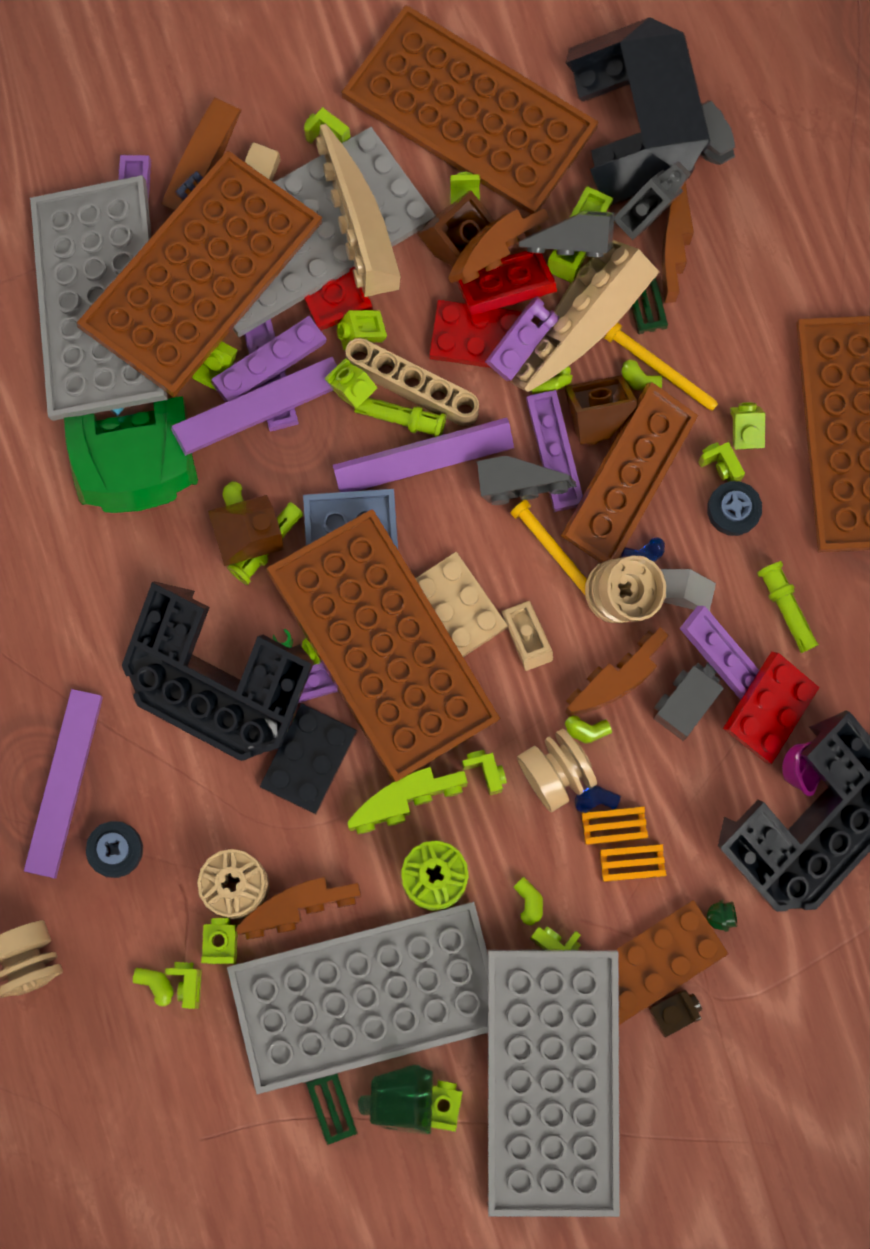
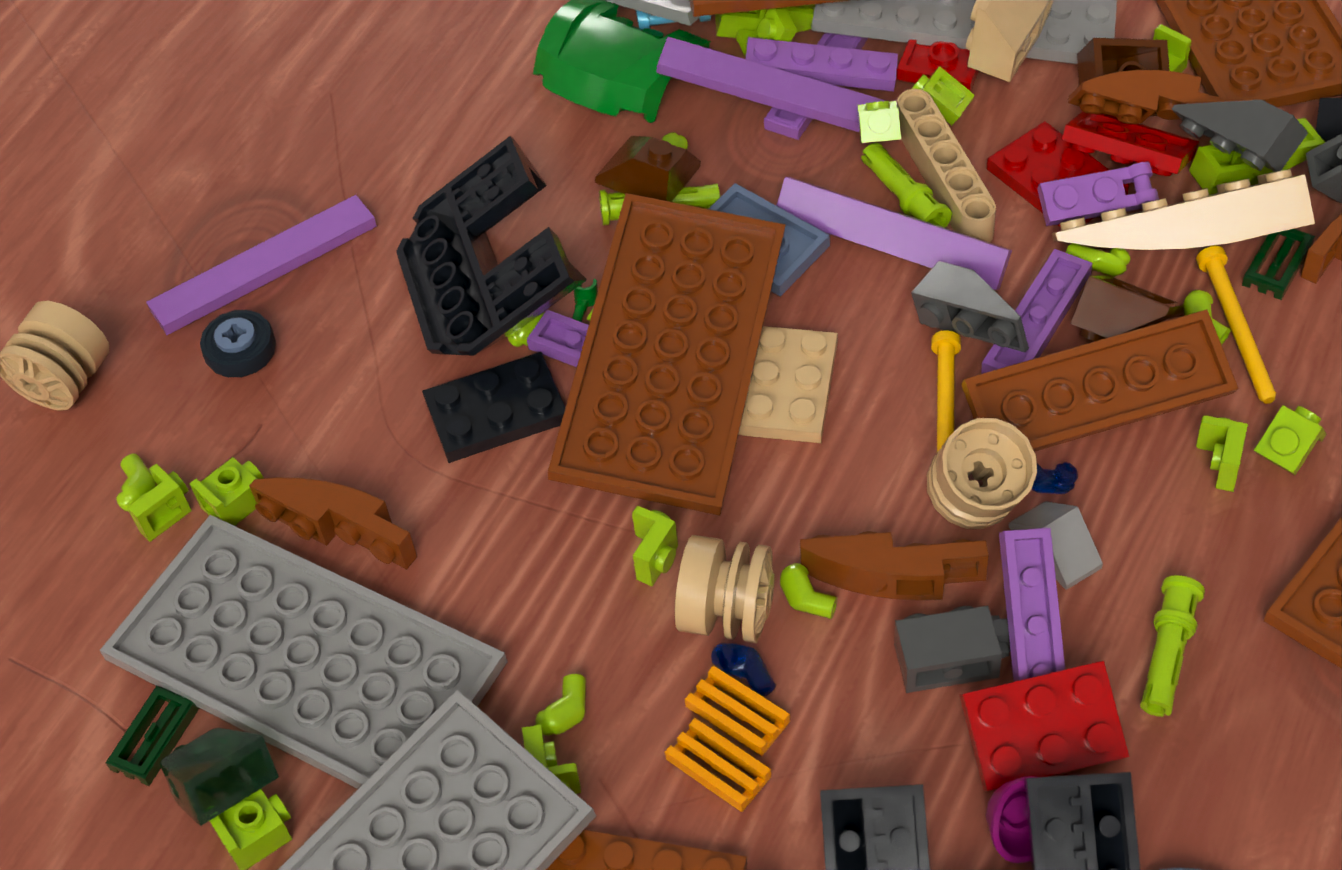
camera: 50 degrees right, 25 degrees down
tan wheel [197,849,270,920] -> none
lime slope [347,767,468,835] -> none
lime wheel [401,841,469,911] -> none
tan slope [501,601,553,671] -> none
black wheel [707,481,762,536] -> none

